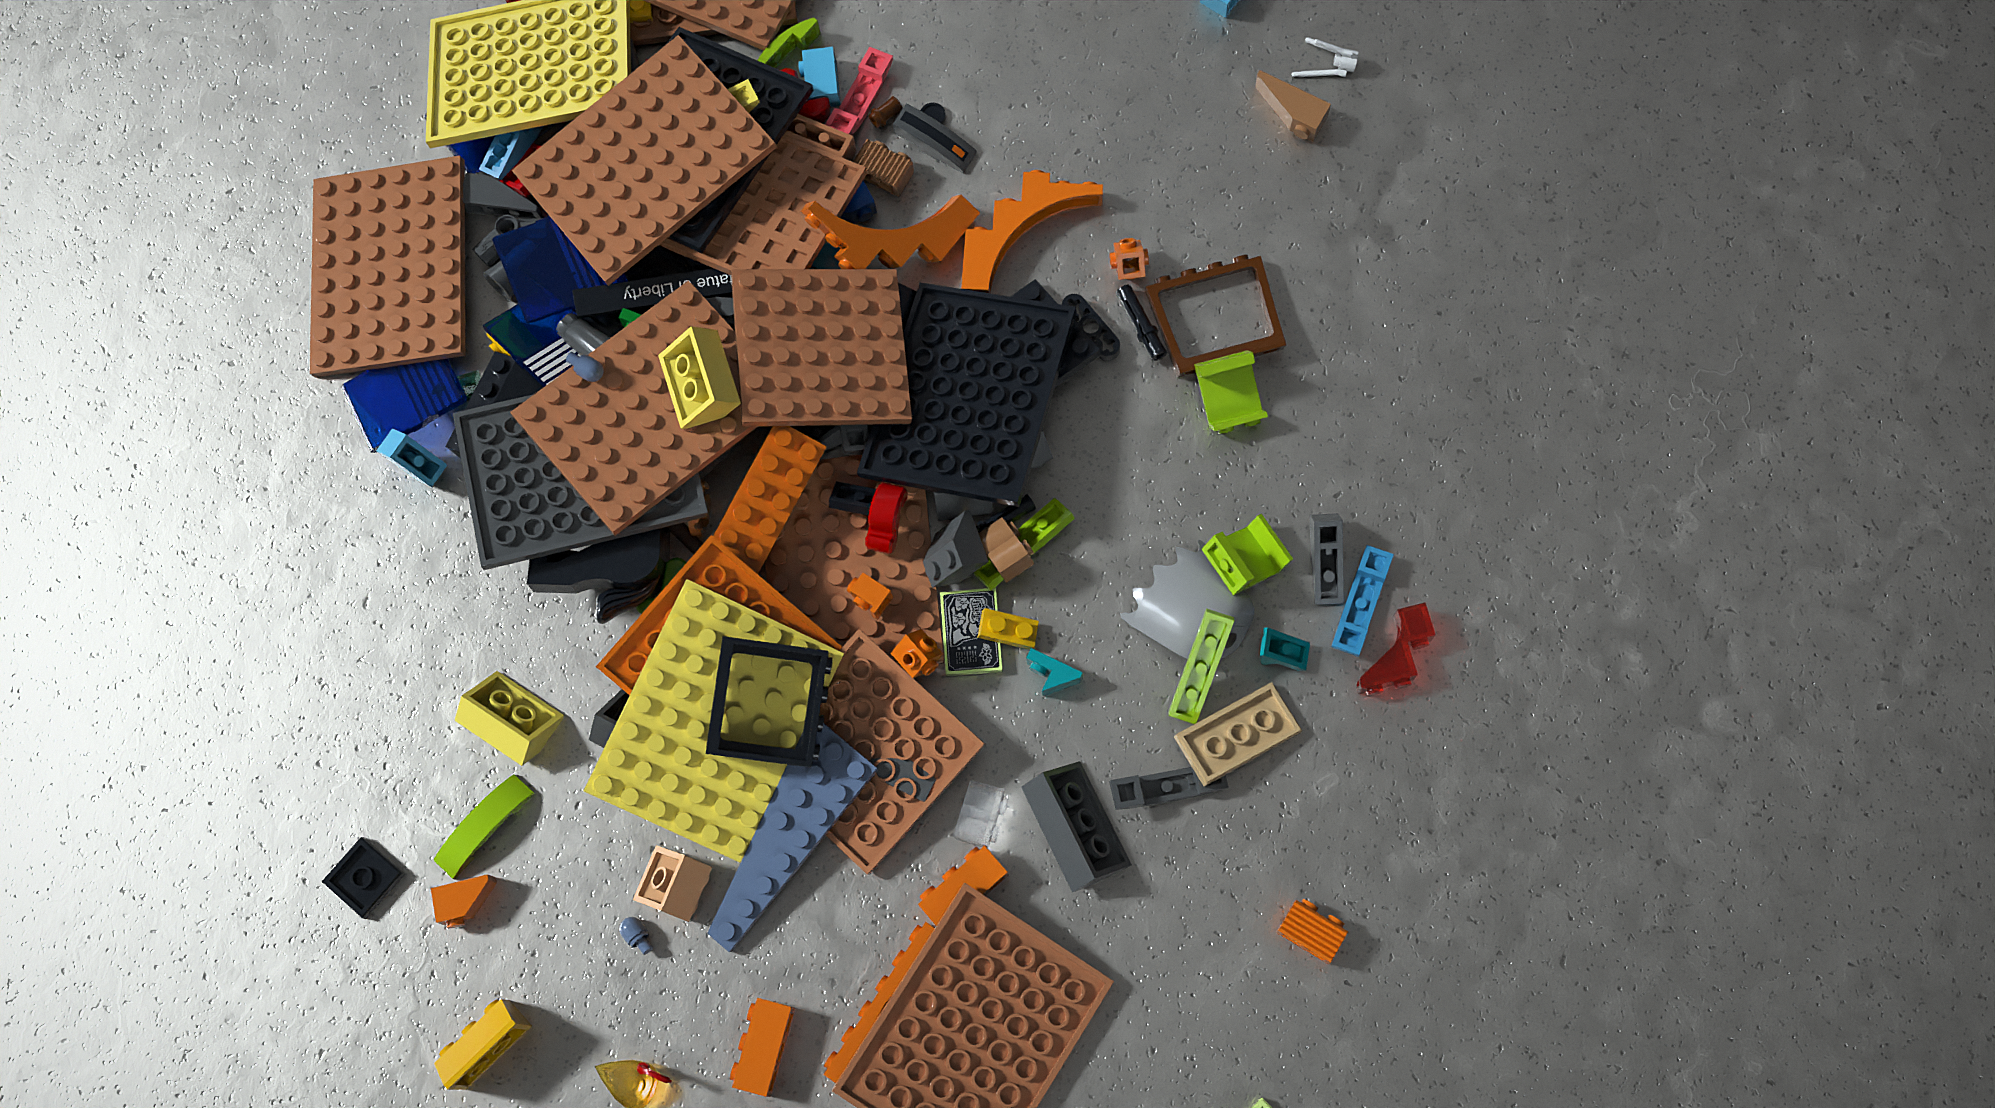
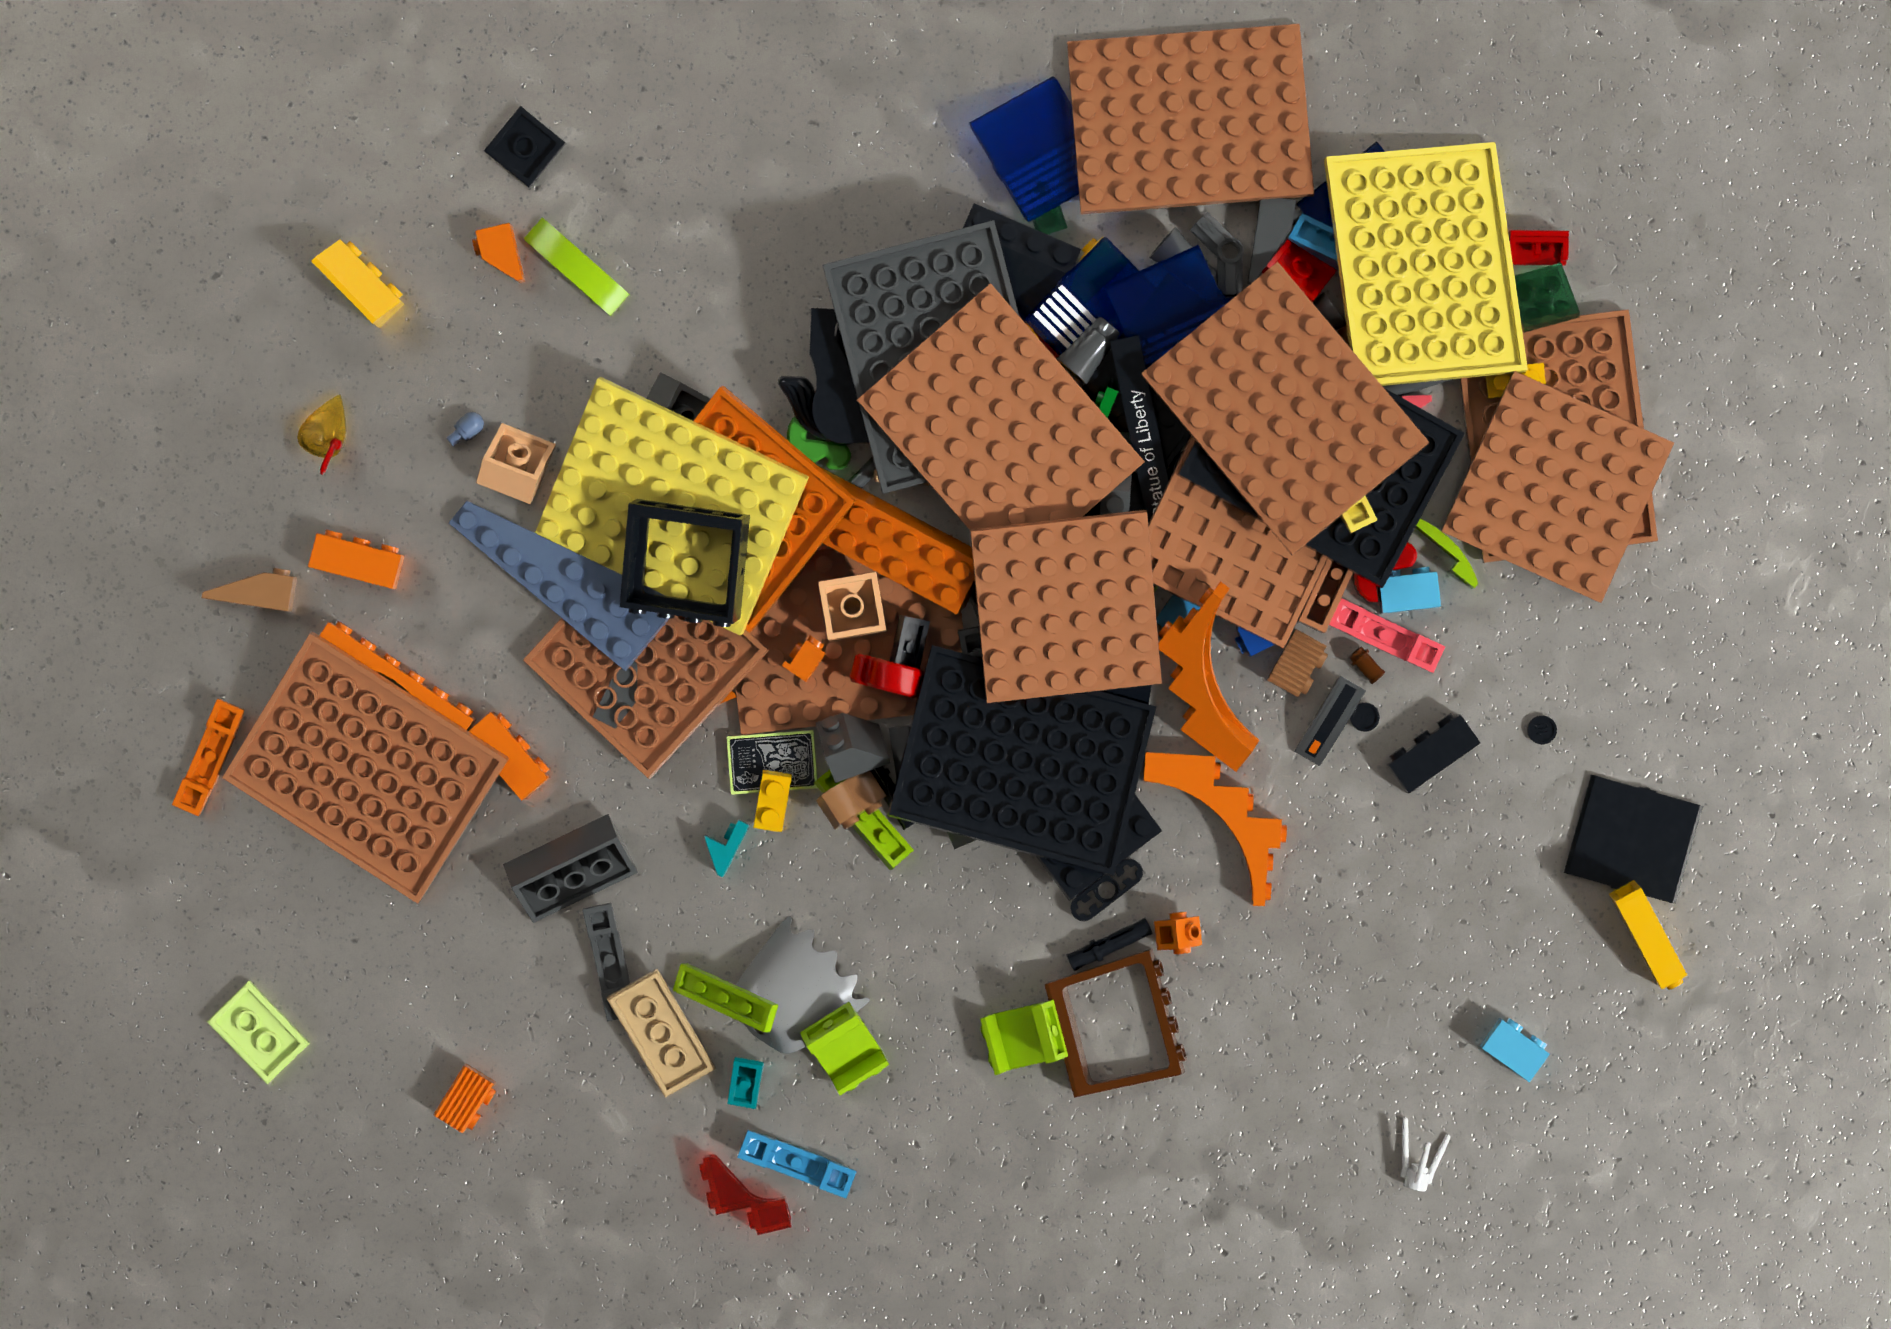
camera: 75 degrees right, 15 degrees up
medium azure brick [377,429,447,487] -> none
light yellow slope [454,671,564,766] -> none
sand blue cylinder [566,352,604,382] -> none
light yellow slope [658,326,741,429] -> none
orange brick [891,629,944,679] -> none
clear brick [953,780,1008,849] -> none
medium nougat slope [1255,70,1331,142] -> none
dark grey slope [1310,513,1344,605] -> none
none -> light nougat slope [818,572,887,641]
none -> black brick [1386,713,1480,793]

